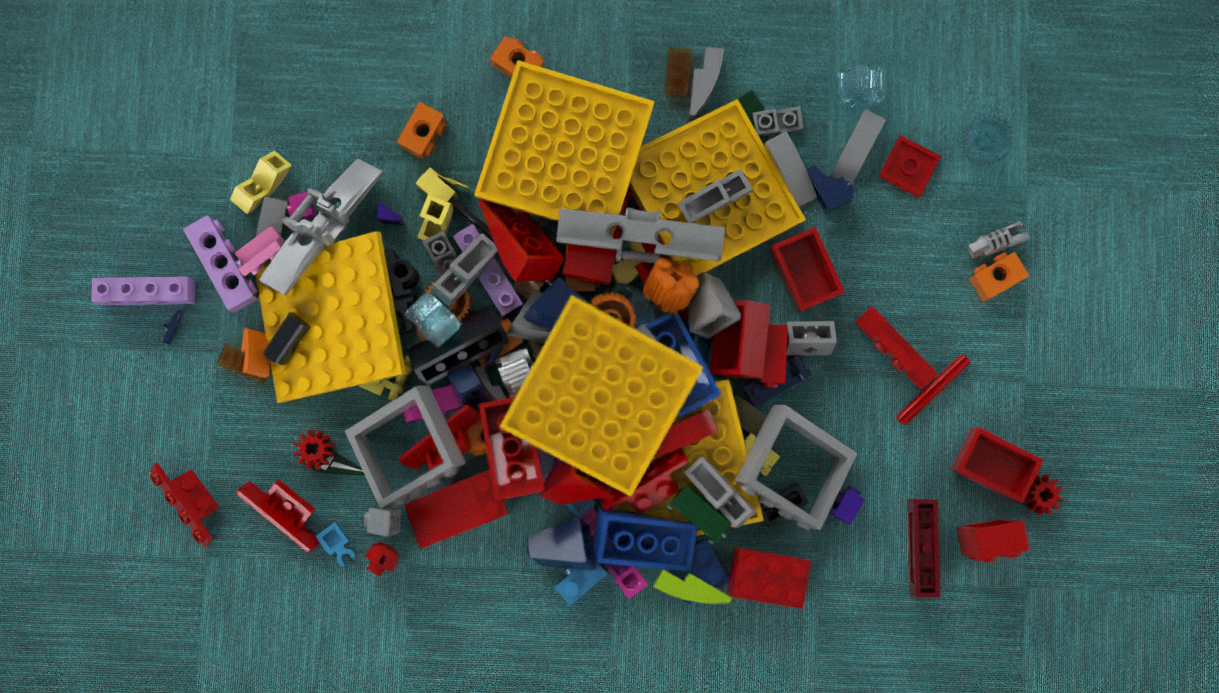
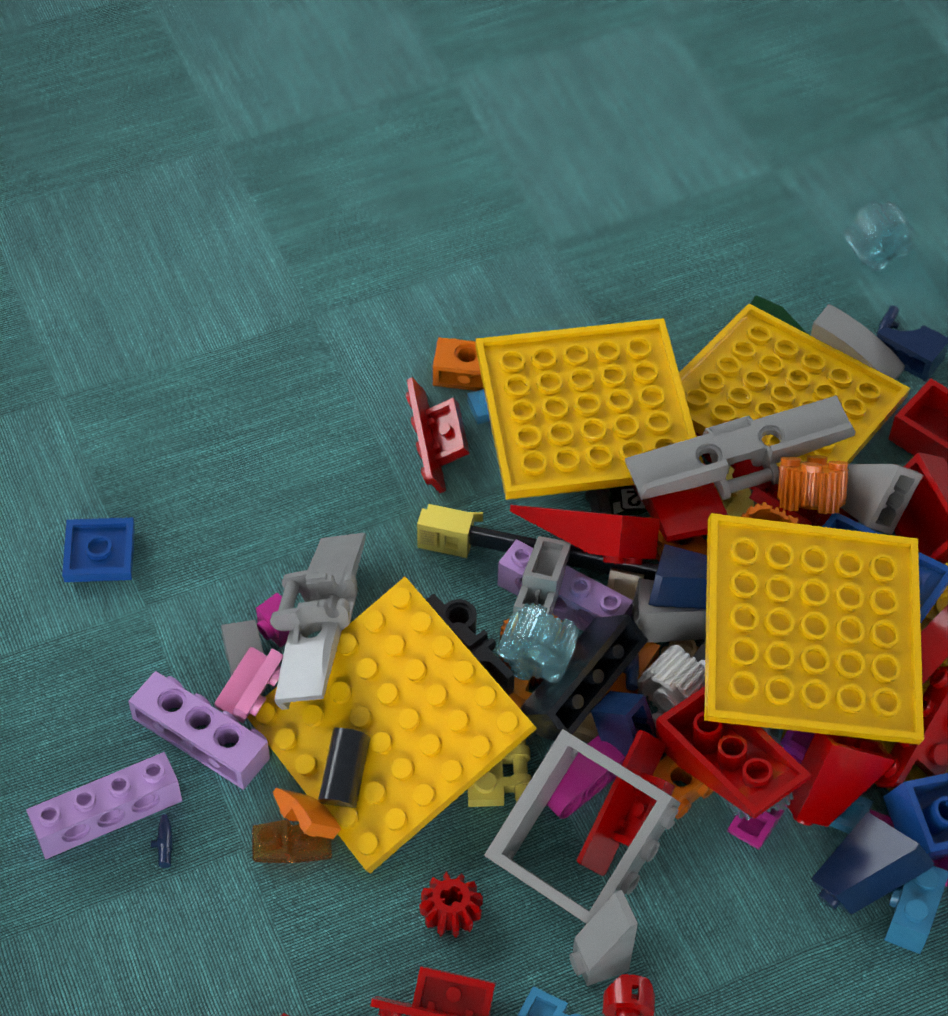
camera: 25 degrees left, 30 degrees down
light yellow brick [230,151,292,214] -> none
sticker [304,445,365,476] -> none
dark purple slope [377,202,404,225] -> none
orange brick [397,102,447,160] -> none
red slope [403,470,510,549] -> none
light yellow brick [417,194,453,240] -> none
light grey slope [422,230,458,276] -> none
clear orange slope [664,47,692,96] -> none
light grey slope [677,169,753,223] -> none
light grey slope [689,47,724,121] -> none
light grey slope [753,106,804,136] -> none
light grey slope [829,109,886,185] -> none
none -> blue plate [62,517,135,582]
none -> red bracket [406,377,470,493]
none -> dark blue helmet [877,305,899,333]

